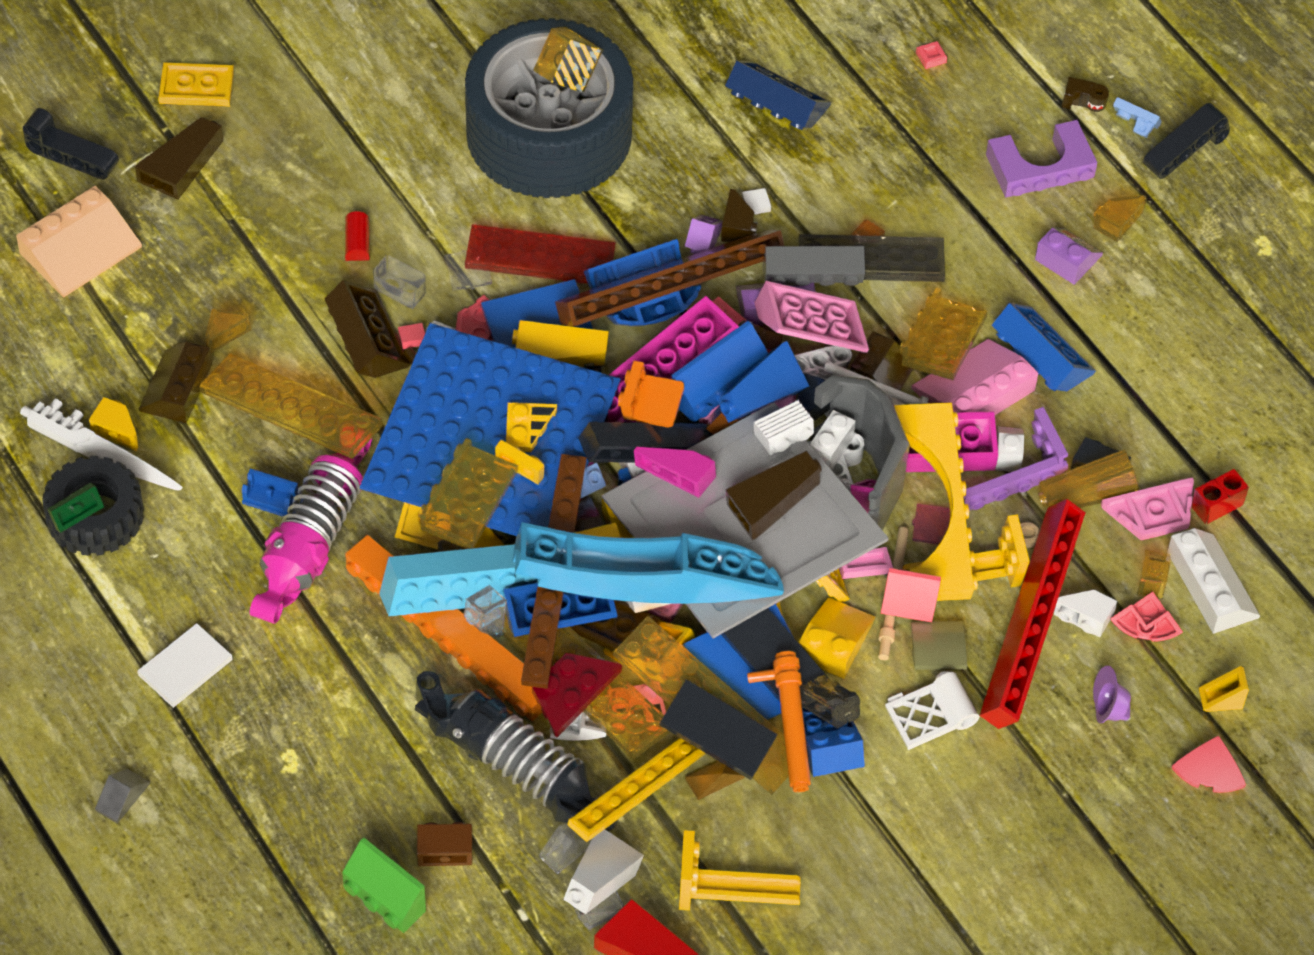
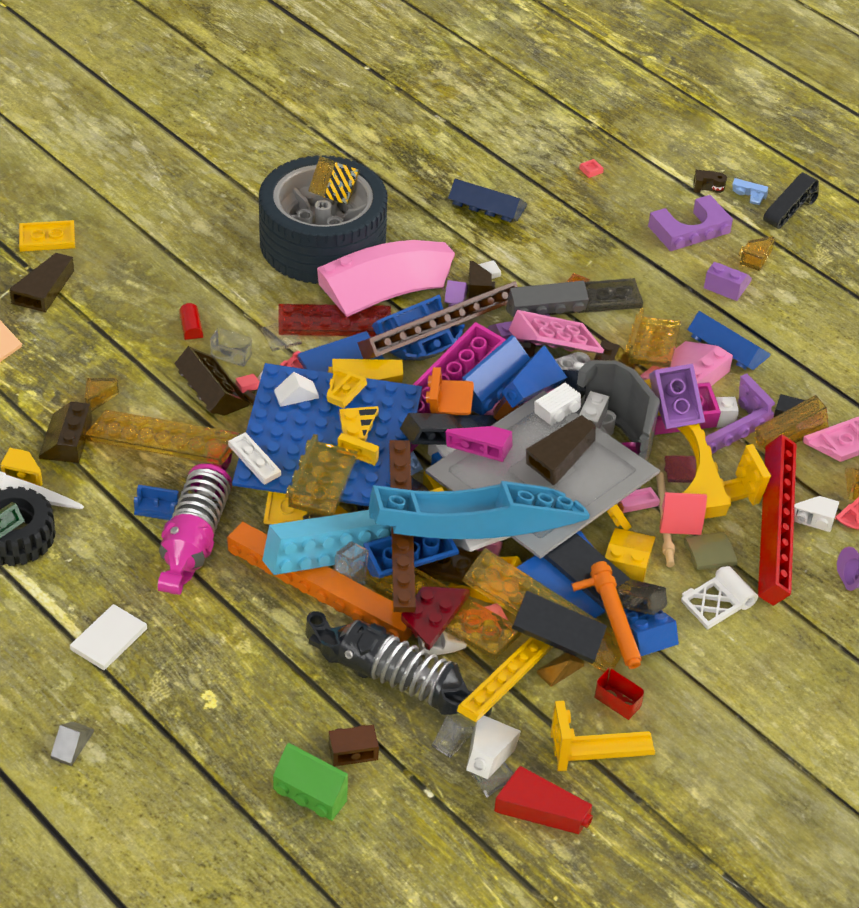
camera: 10 degrees left, 10 degrees down
none -> white tile [228,432,281,485]
none -> white slope [274,372,319,407]
none -> bright pink slope [317,240,455,317]
none -> yellow wing [327,366,367,408]
none -> red piece [594,668,644,720]
none -> medium lavender slope [649,364,705,429]

